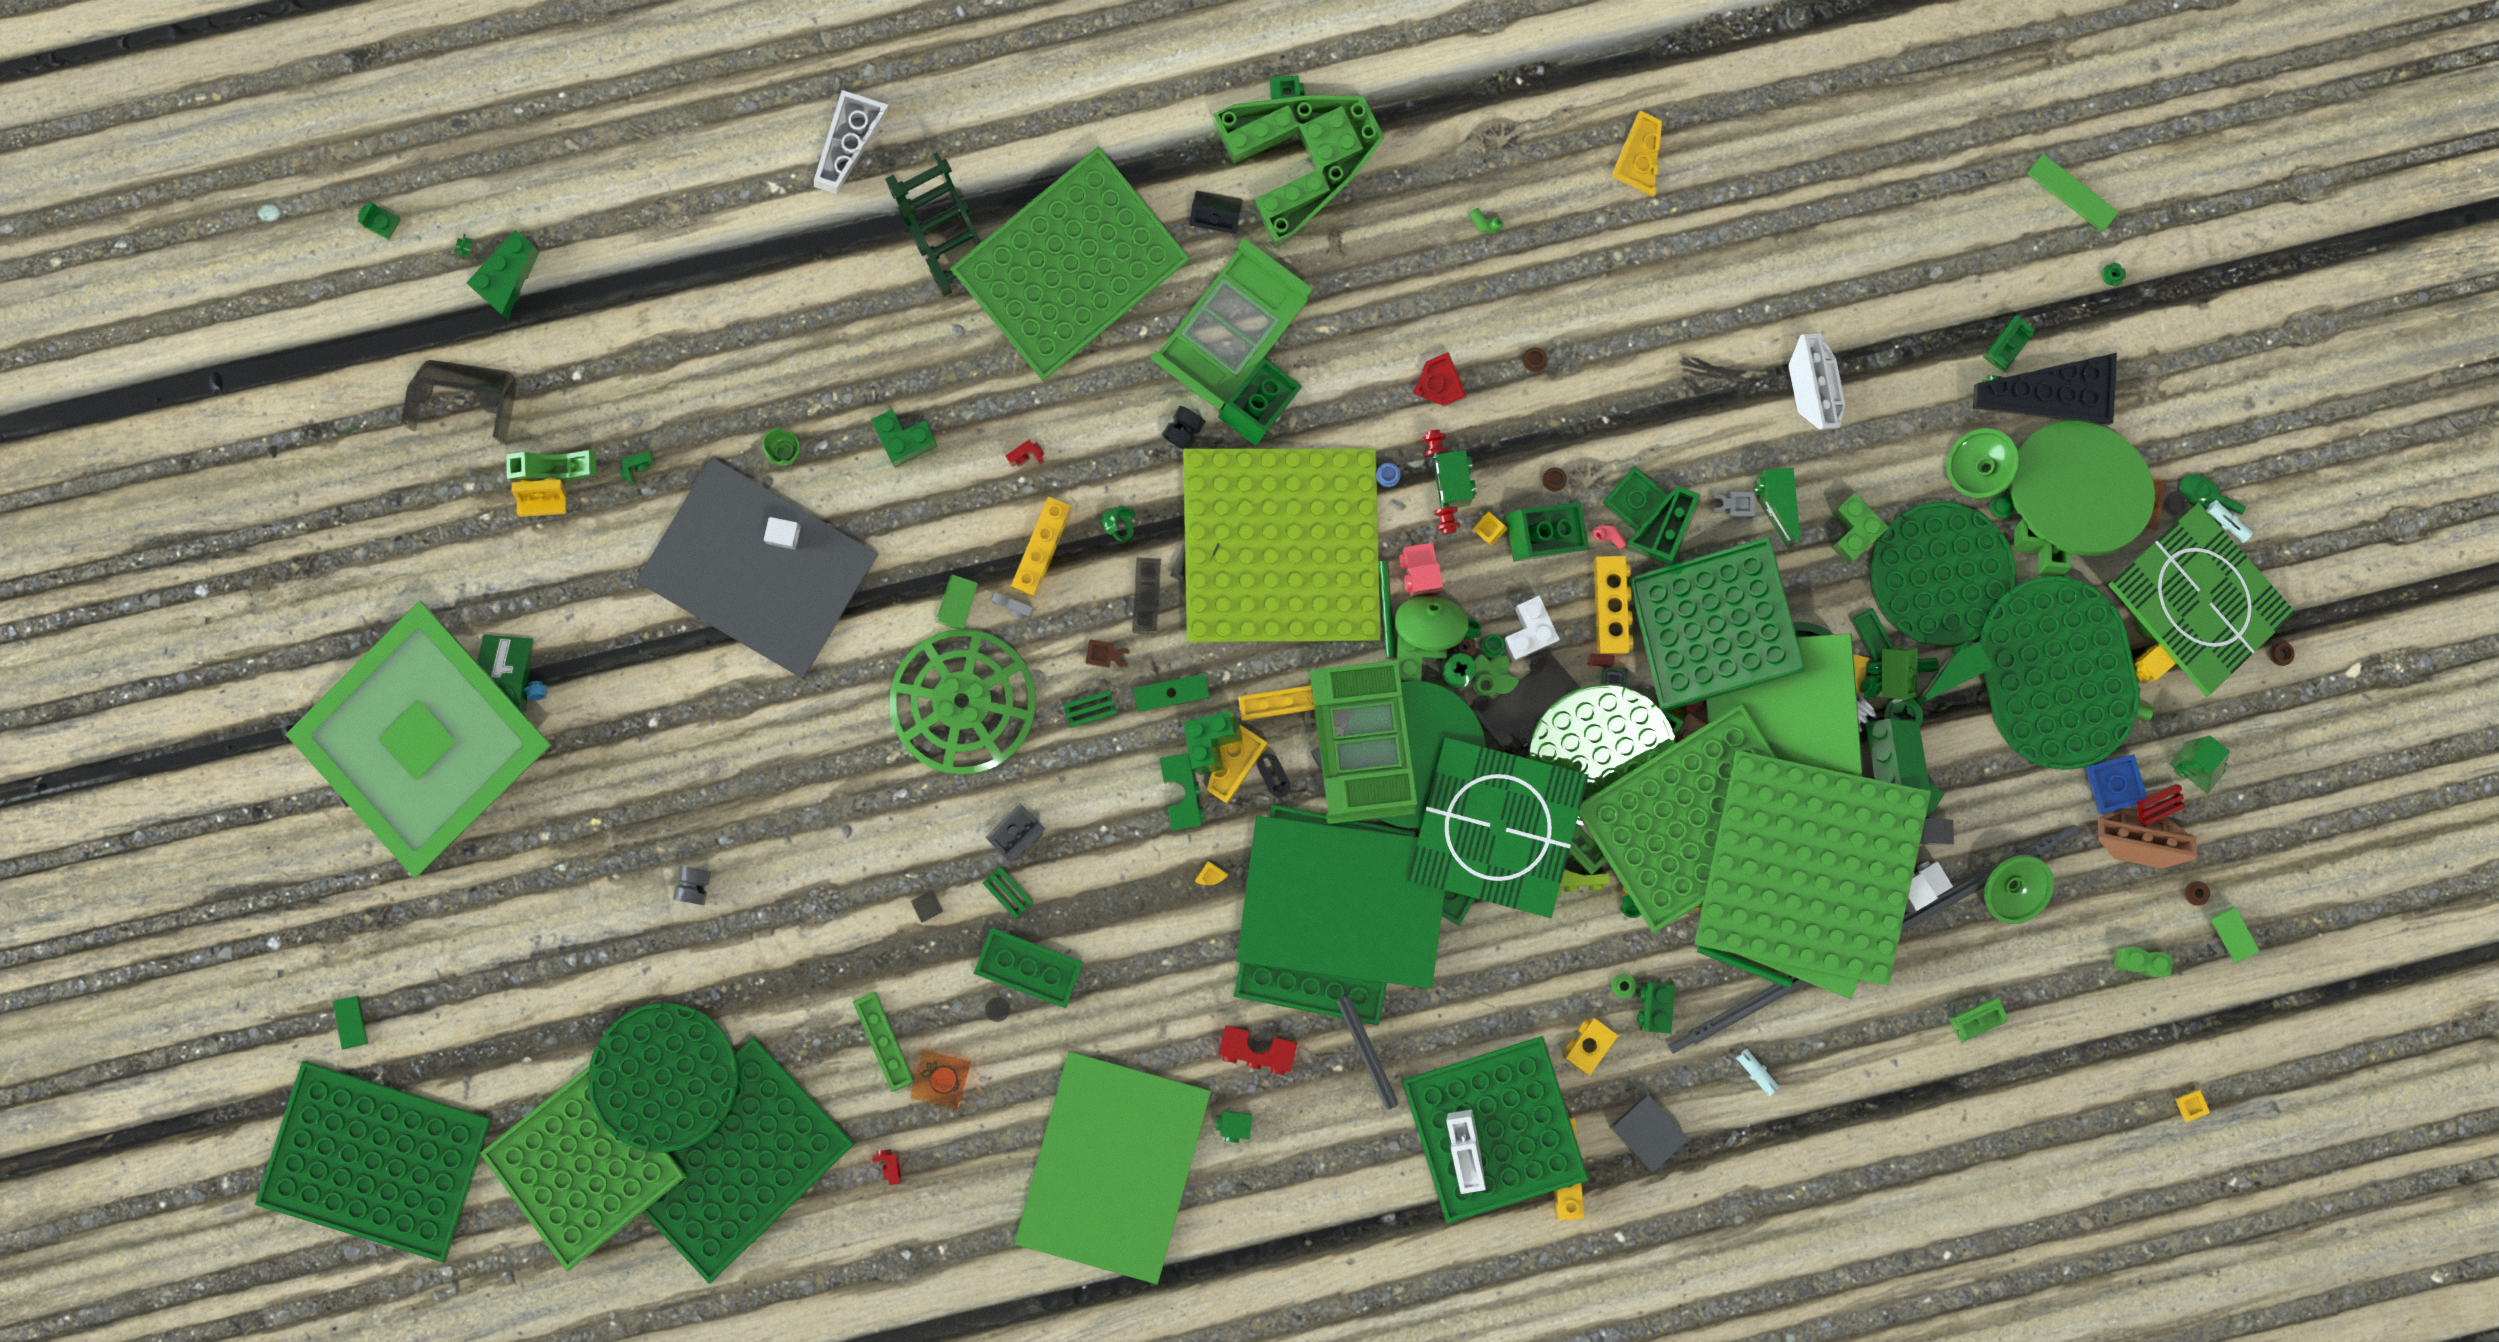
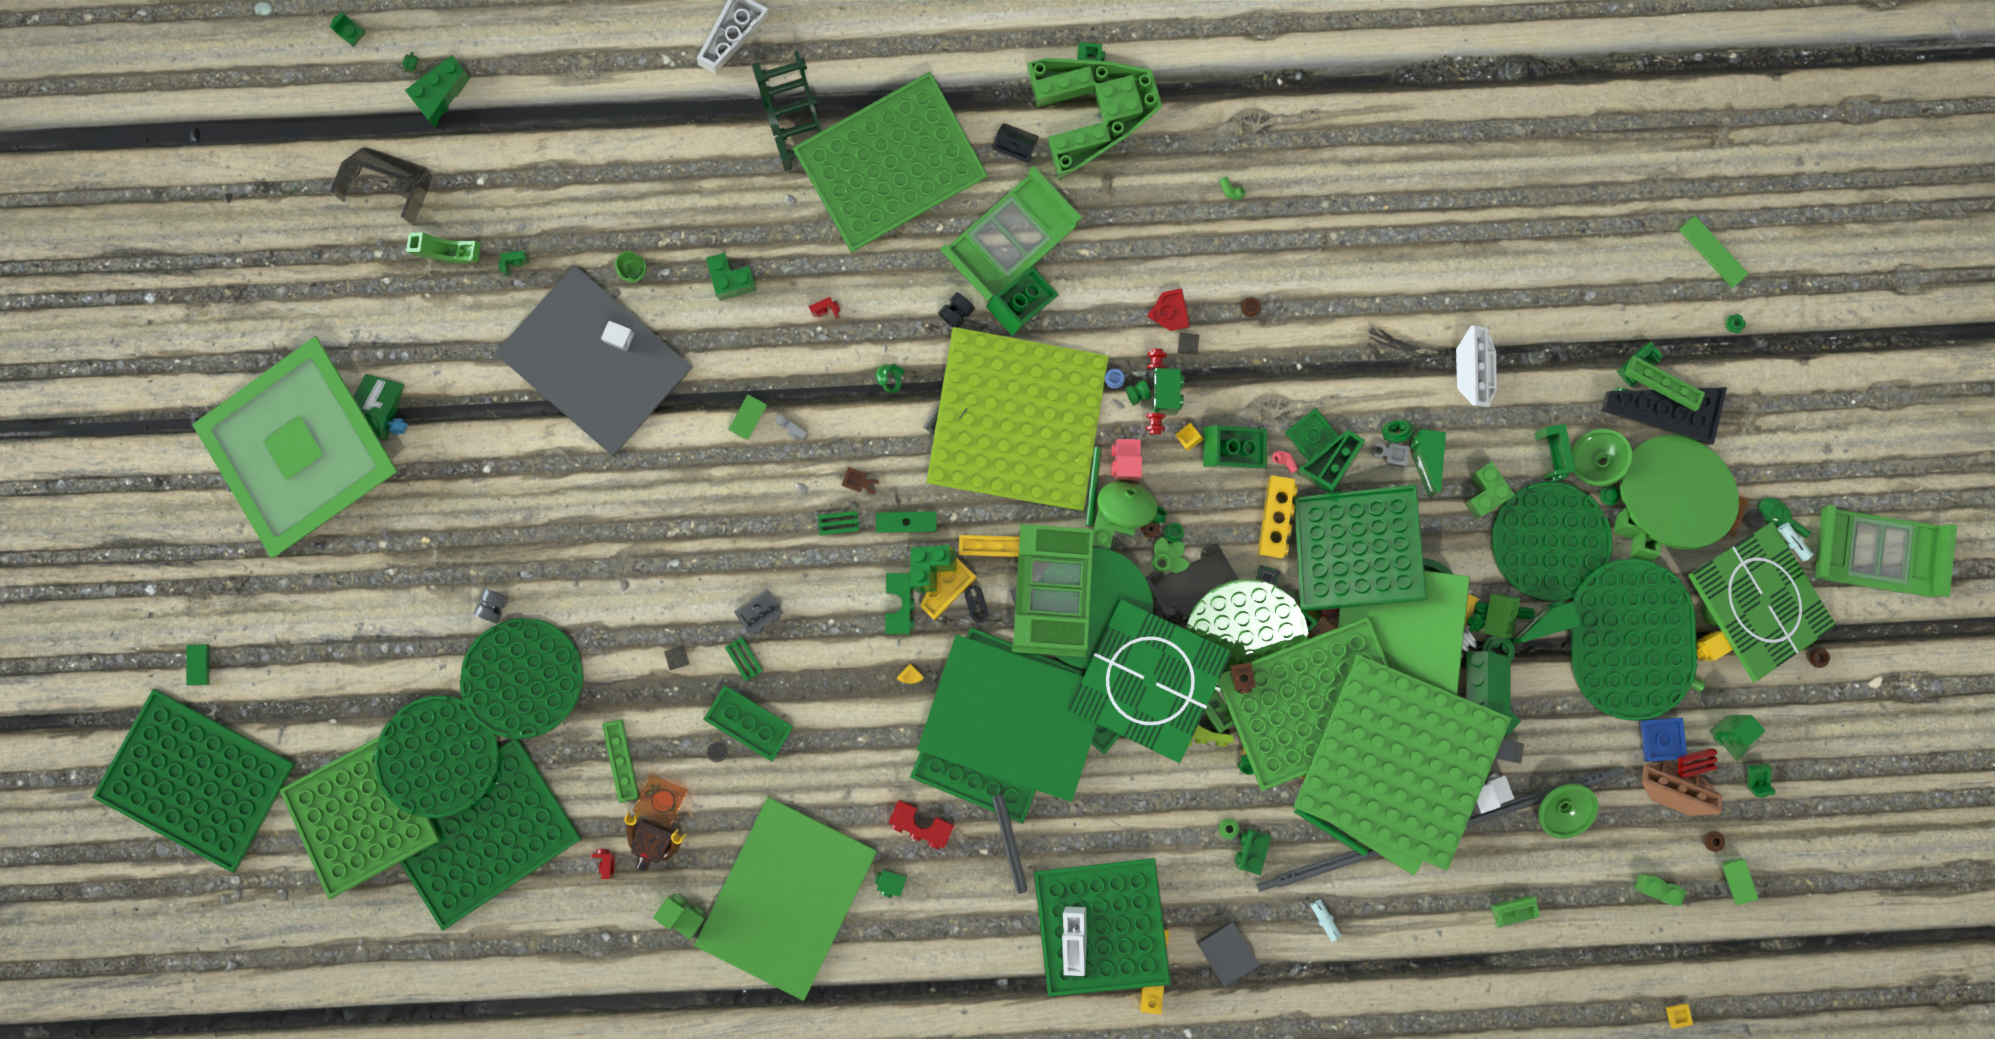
camera: 15 degrees right, 0 degrees up
yellow bracket [511,478,567,517] -> none
bright green dish [889,629,1036,775] -> none
yellow brick [1011,497,1072,599] -> none
clear smoke arch [1132,557,1162,635] -> none
green piece [1442,653,1476,689] -> none
white brick [1503,596,1560,663] -> none
reddish brown plate [1542,467,1567,492] -> none
yellow brick [1563,1018,1619,1076] -> none
clear red tile [1587,653,1615,667] -> none
yellow wing [1611,111,1662,197] -> none
green tile [1850,608,1894,662] -> none
none -> green tile [459,618,584,739]
none -> torso [624,811,687,871]
none -> bright green brick [653,893,707,940]
none -> green wheel [1125,380,1152,406]
none -> clear smoke tile [1177,333,1199,355]
none -> reddish brown brick [1230,662,1256,694]
none -> green gear [1382,420,1414,444]
none -> green panel [1534,424,1575,482]
none -> bright green tile [1624,356,1705,411]
none -> green bracket [1747,764,1775,798]
none -> bright green piece [1815,505,1957,598]

